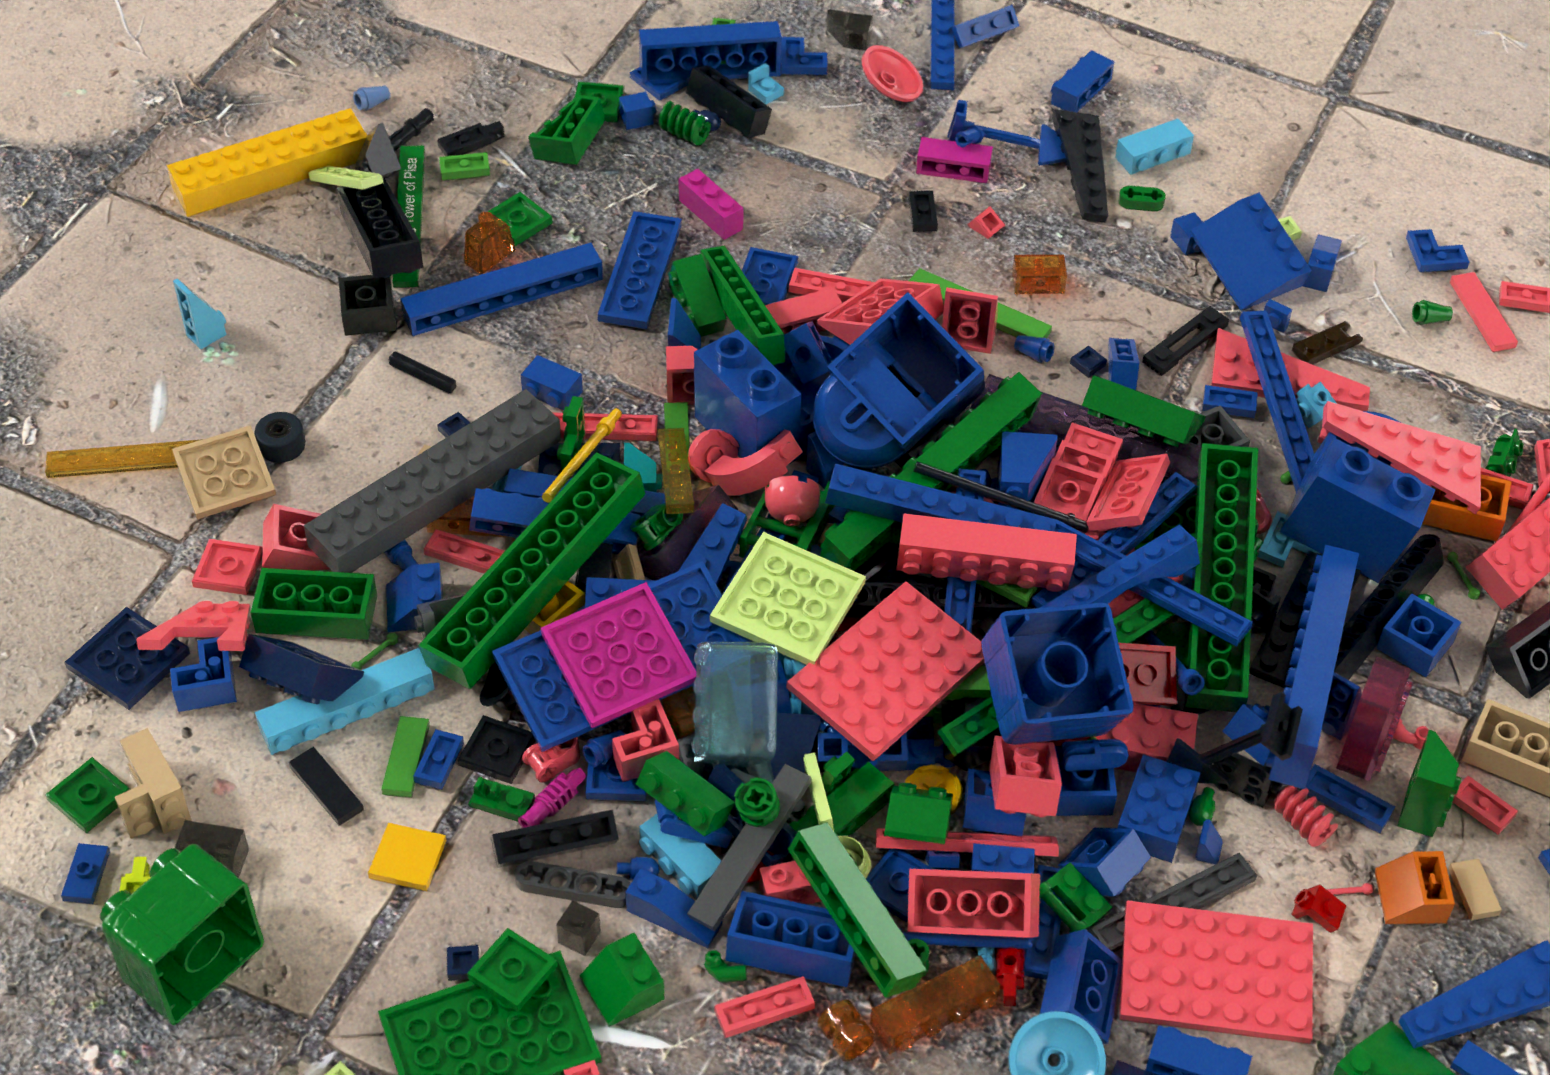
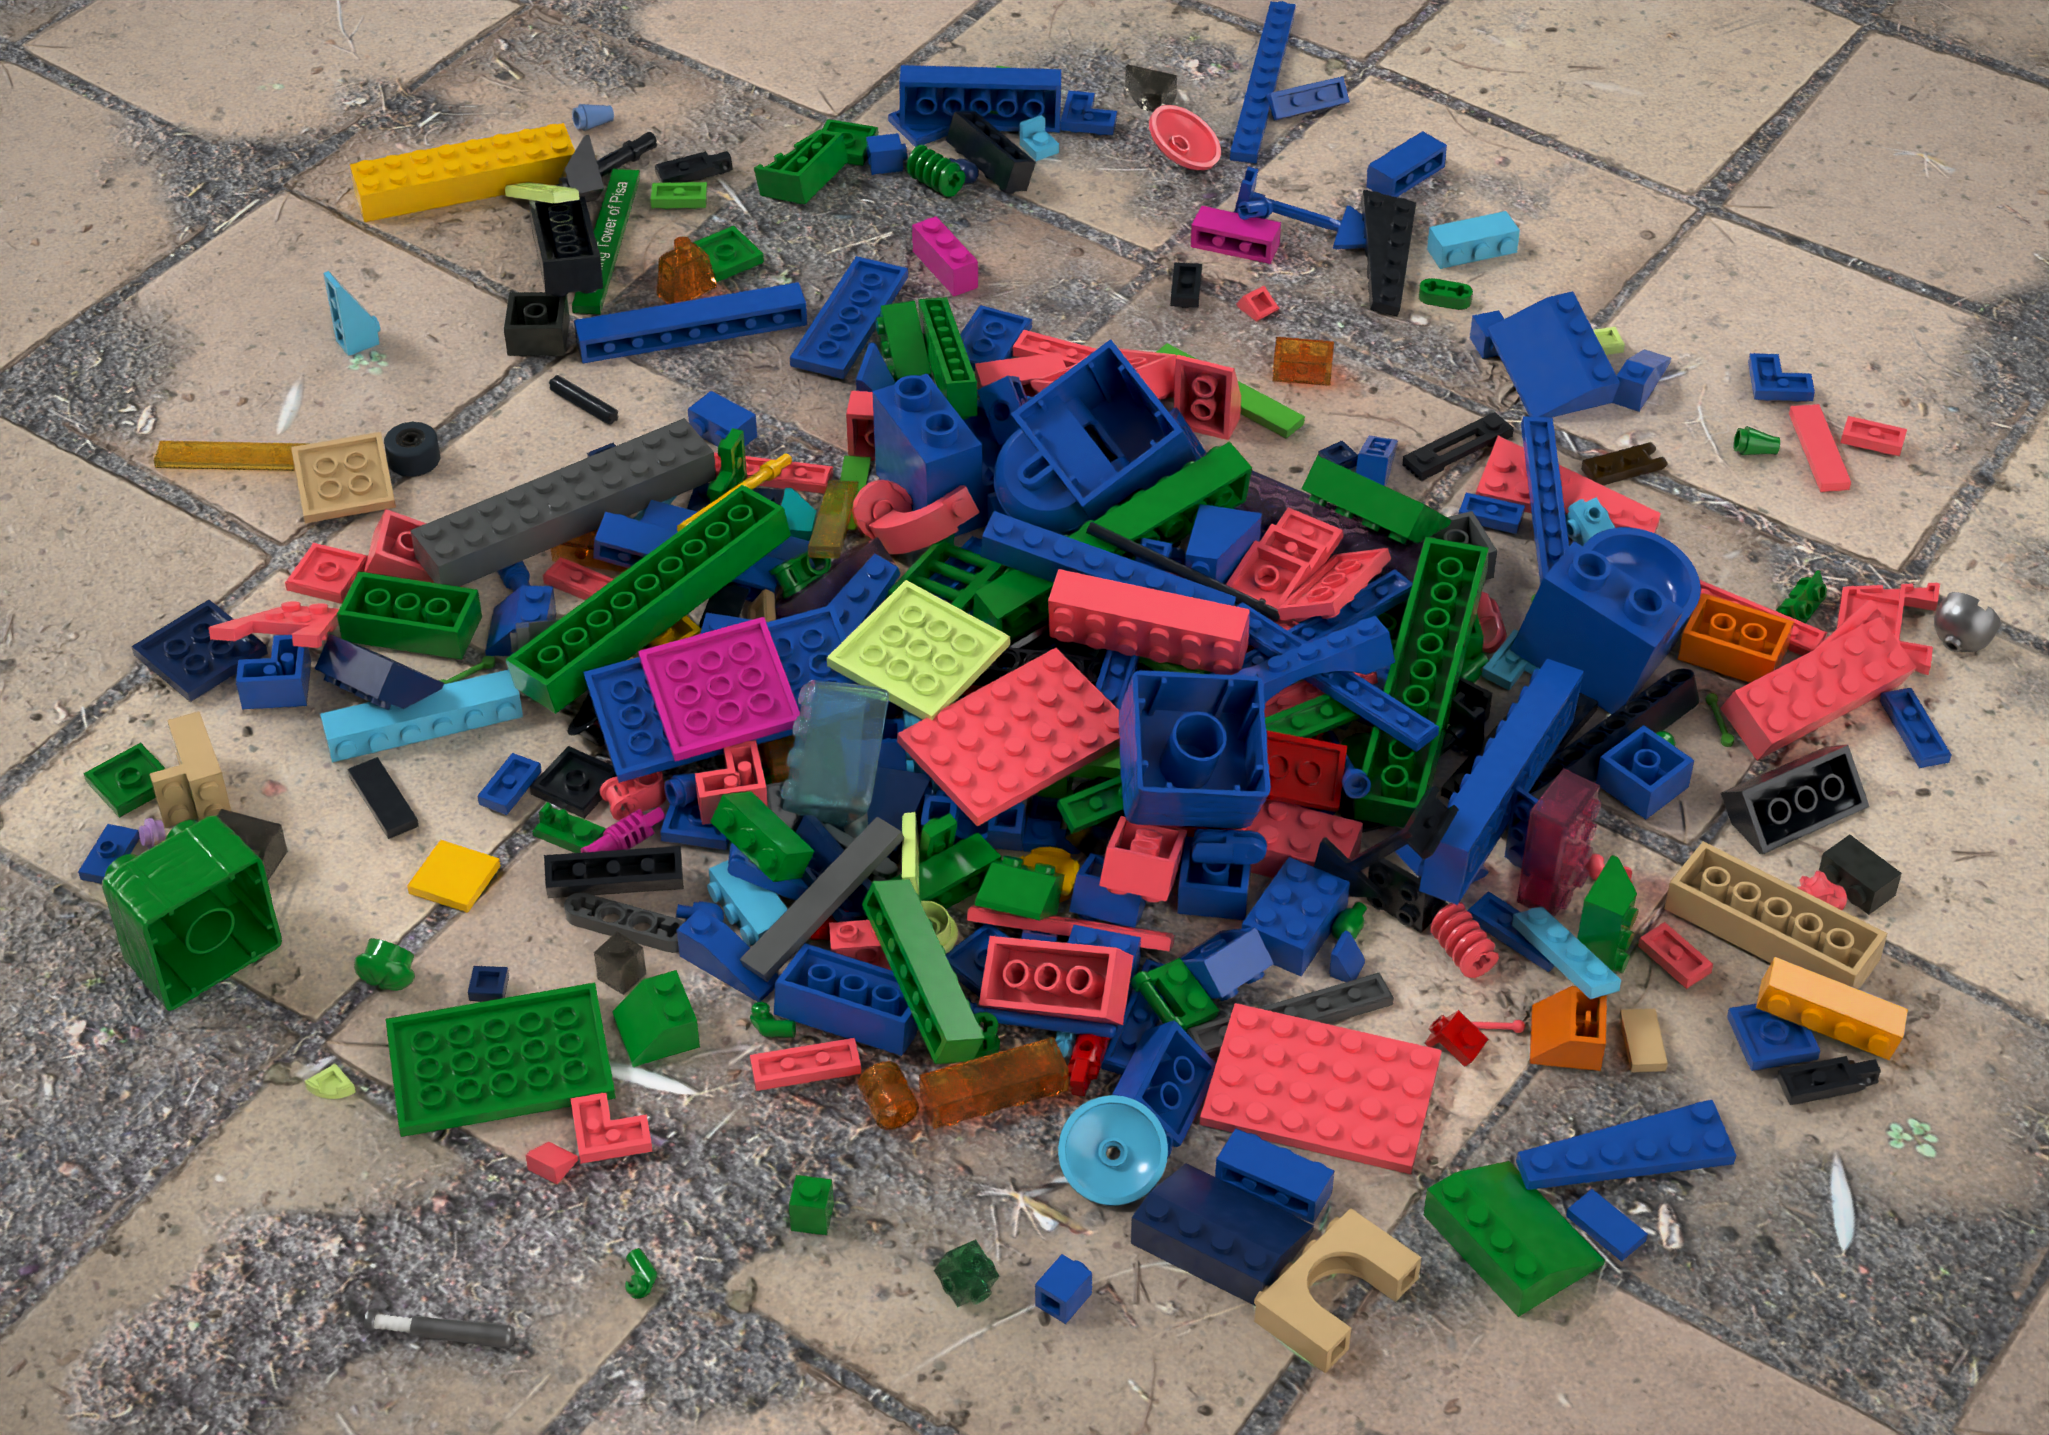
camera: 10 degrees right, 5 degrees down
bright green tile [381,716,430,798] -> none
green plate [467,928,558,1012] -> none
green wheel [734,778,781,827] -> none
coral cylinder [765,476,820,527] -> none
blue cone [1014,335,1055,363] -> none
blue plate [1264,299,1292,333] -> none
coral wing [1322,401,1481,514] -> none
none -> lavender plate [139,818,166,849]
none -> green piece [354,938,415,991]
none -> medium azure plate [1512,906,1621,999]

